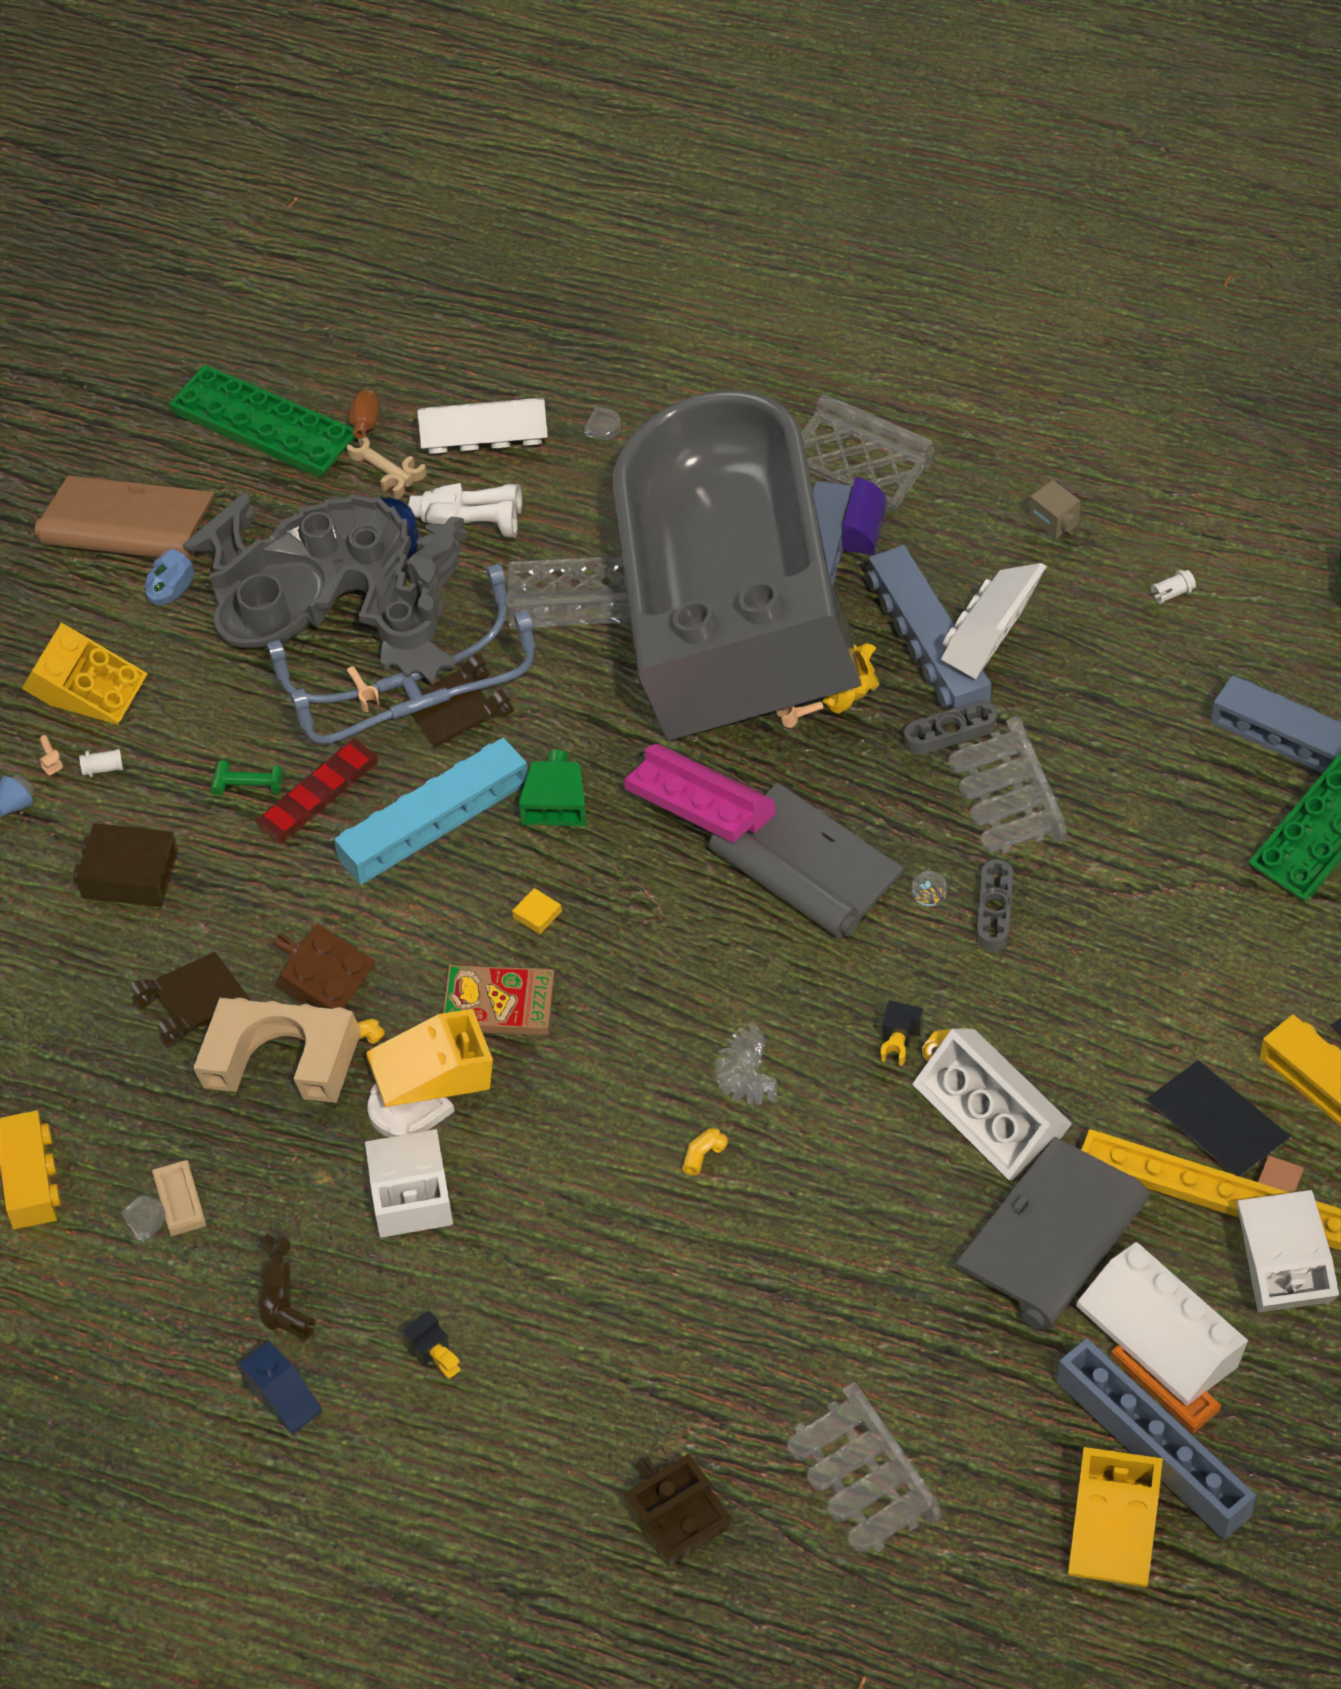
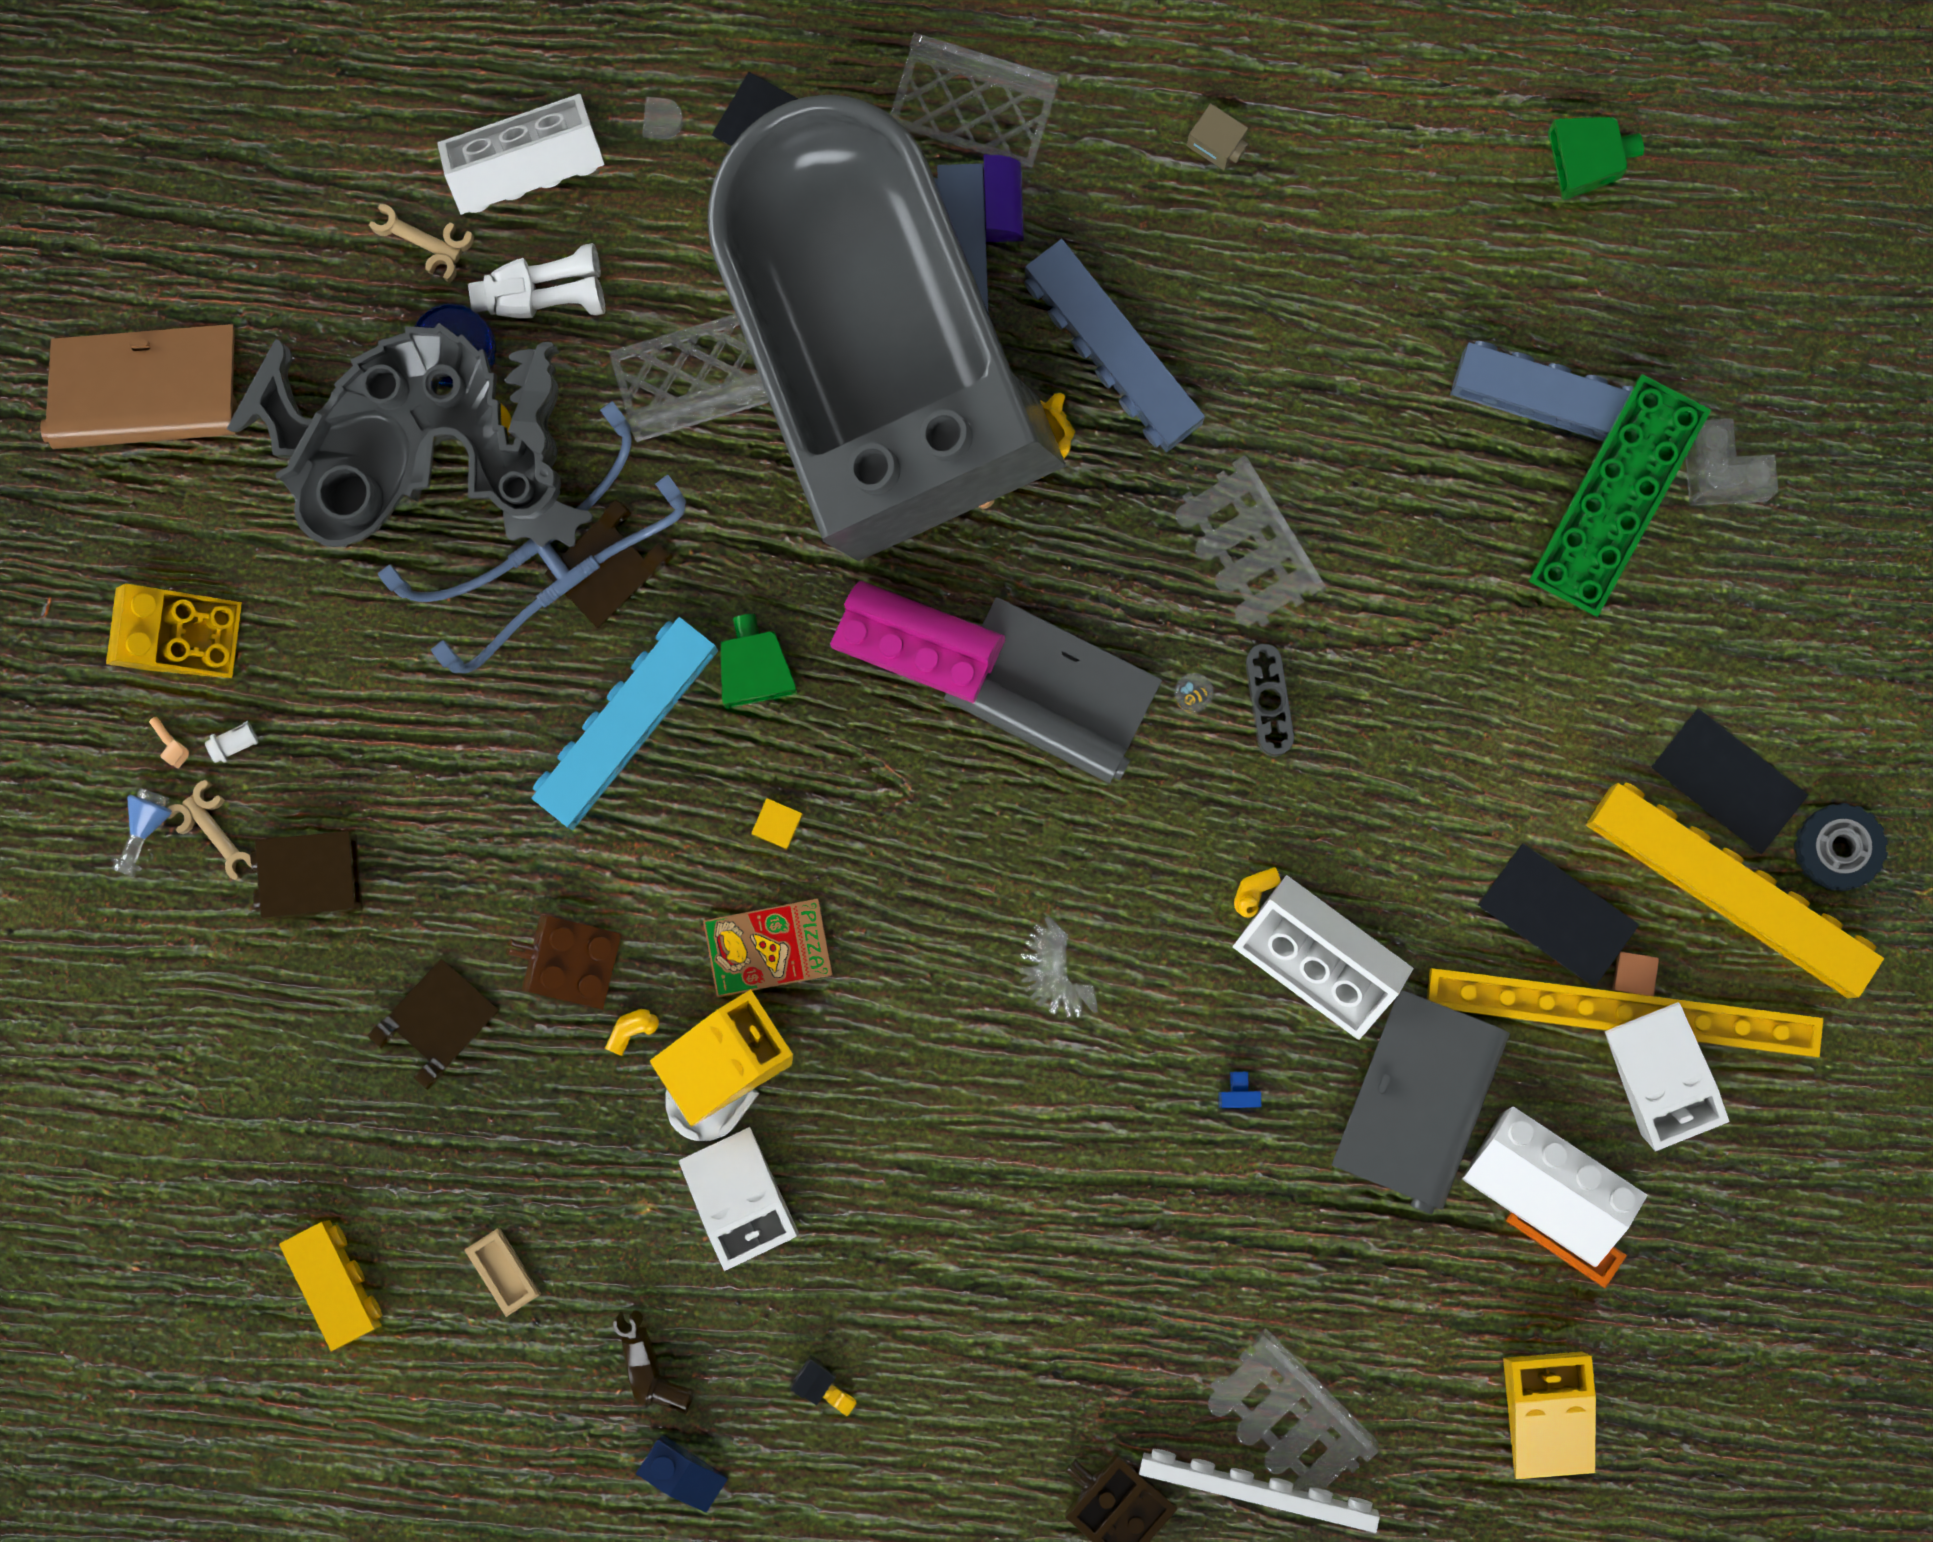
camera: 15 degrees left, 30 degrees up
clear tile [121,1196,165,1242] -> none
medium blue rock [144,549,195,606] -> none
green plate [169,364,356,477] -> none
tan arch [193,998,361,1103] -> none
green piece [210,760,284,795] -> none
clear red tile [256,738,378,844] -> none
light nougat hand [347,666,380,712] -> none
dark orange plant [348,390,380,438] -> none
yellow arm [682,1128,728,1176] -> none
black piece [881,1000,924,1066] -> none
dark grey beam [904,701,997,755] -> none
white slope [941,563,1047,679] -> none
sand blue brick [1057,1338,1257,1540] -> none
white pin [1151,570,1196,604] -> none
none -> tan bar [168,780,251,881]
none -> white plate [1139,1449,1380,1533]
none -> blue tile [1218,1072,1261,1108]

